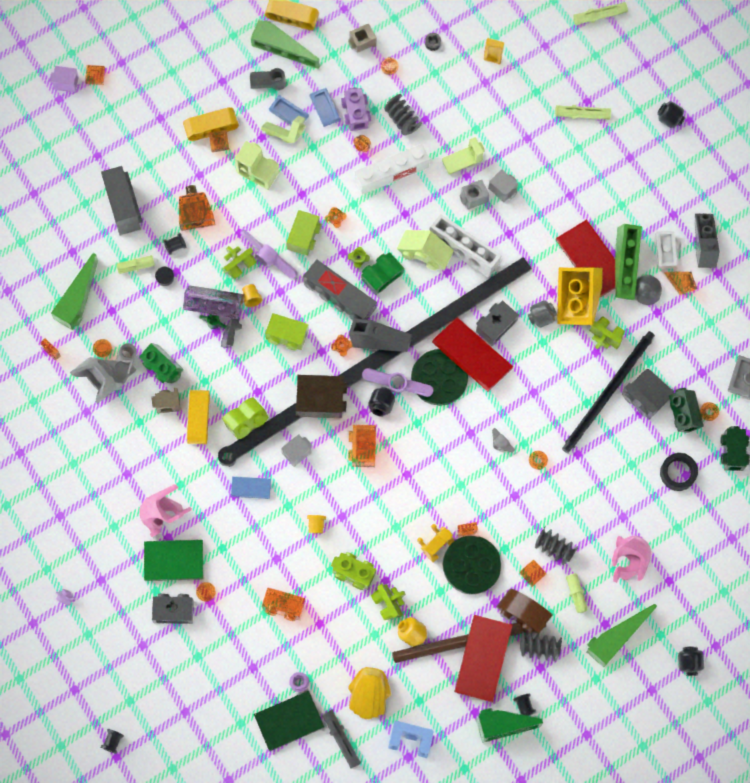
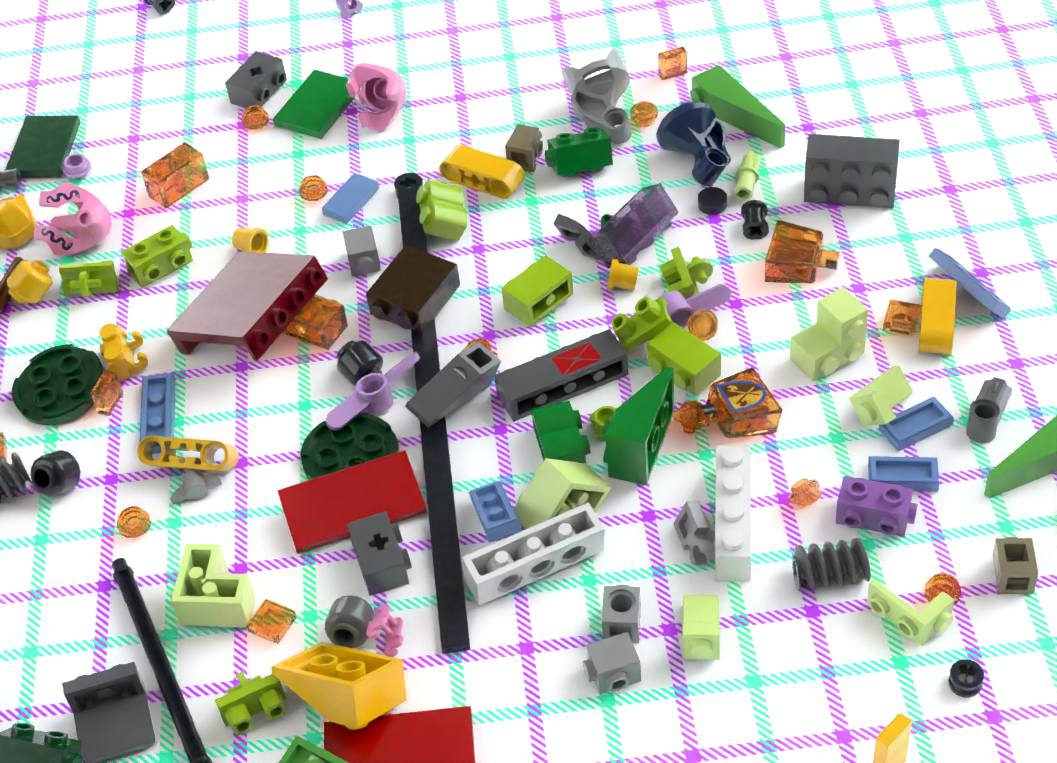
camera: 125 degrees right, 25 degrees down
none -> black head [30,450,81,497]
none -> bright pink piece [33,182,112,256]
none -> yellow beam [137,436,239,472]
none -> medium blue tile [139,373,176,454]
none -> panel [166,252,328,361]
none -> yellowish green brick [171,543,255,628]
none -> clear orange tile [246,599,297,644]
none -> clear orange plate [299,175,328,201]
none -> bright pink piece [366,604,404,657]
none -> medium blue tile [468,481,522,543]
none -> green slope [602,367,675,486]
none -> lime hips [611,296,672,353]
none -> dark blue piece [656,102,731,187]
none -> light grey plate [673,501,715,565]
none -> clear orange plate [687,309,718,341]
none -> clear orange torso [696,368,783,438]
none -> yellowish green bracket [867,579,954,646]
none -> medium blue tile [928,248,1011,318]

